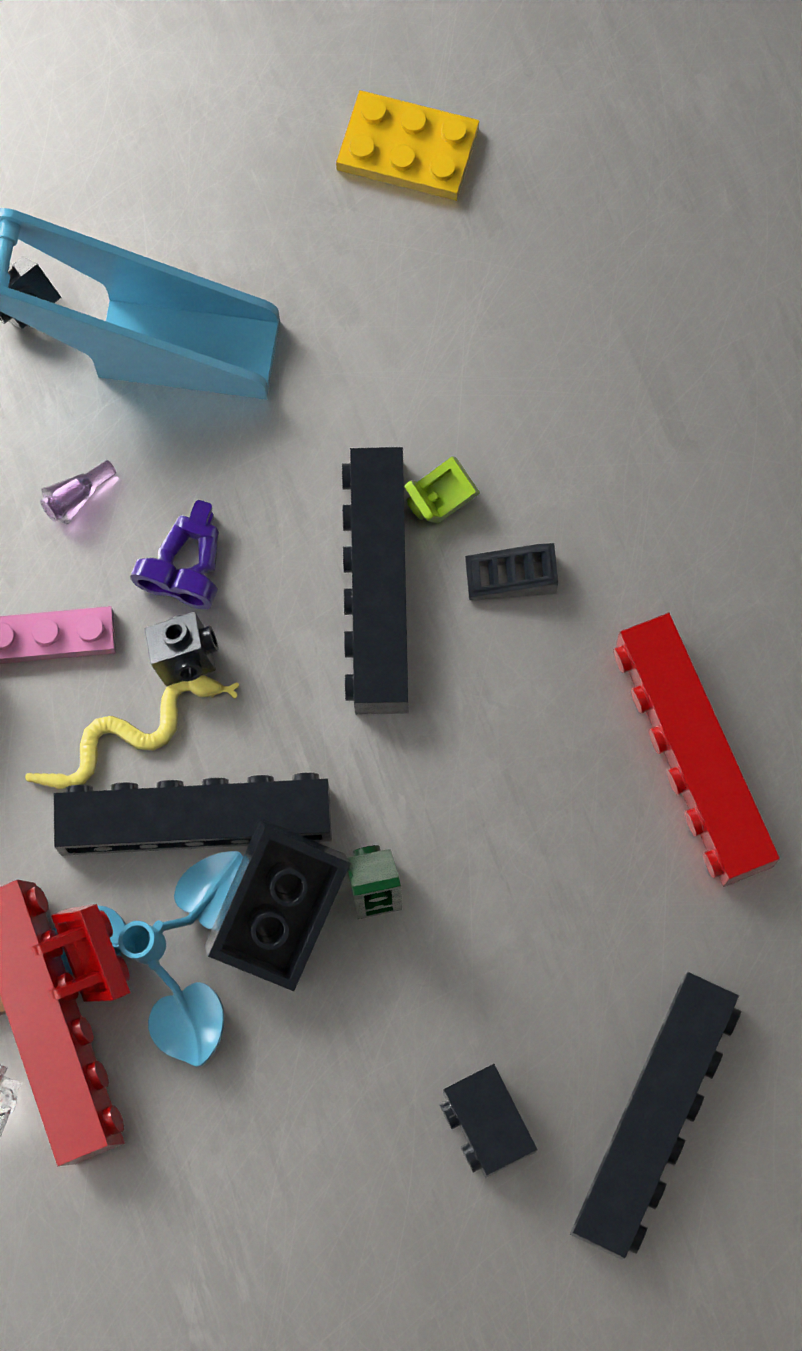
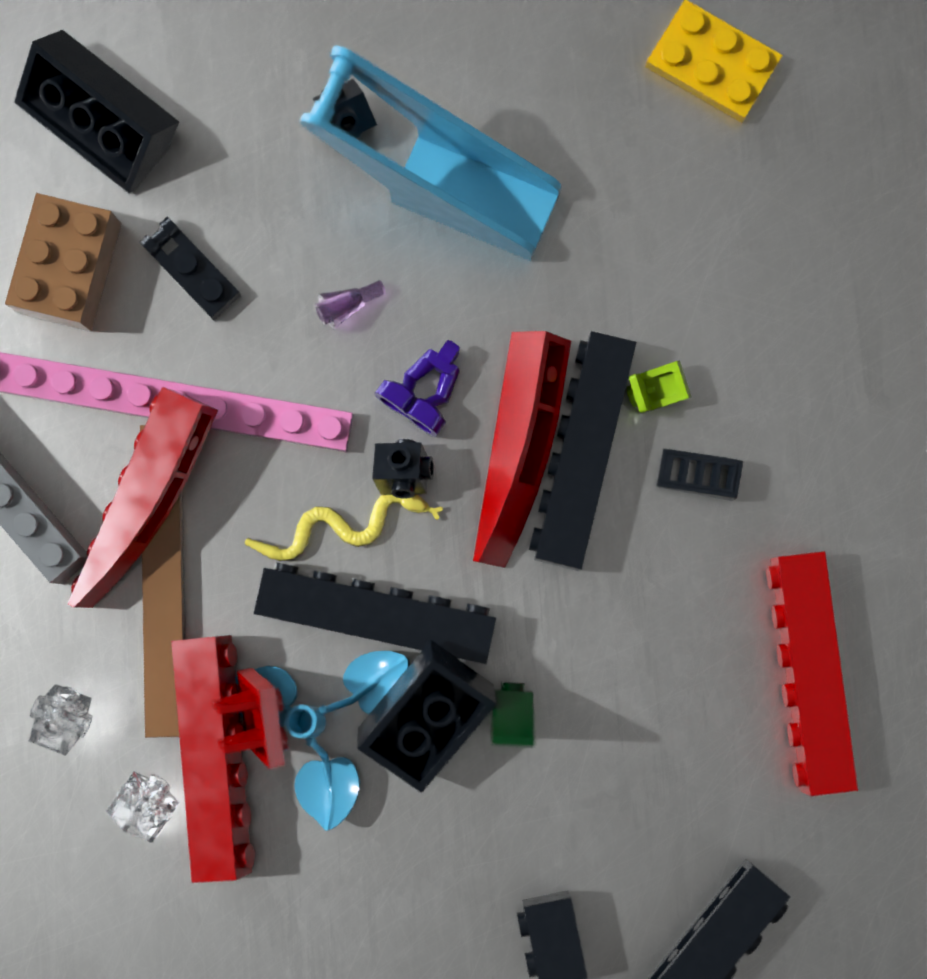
camera: 15 degrees right, 10 degrees up
none -> red slope [473,331,571,568]

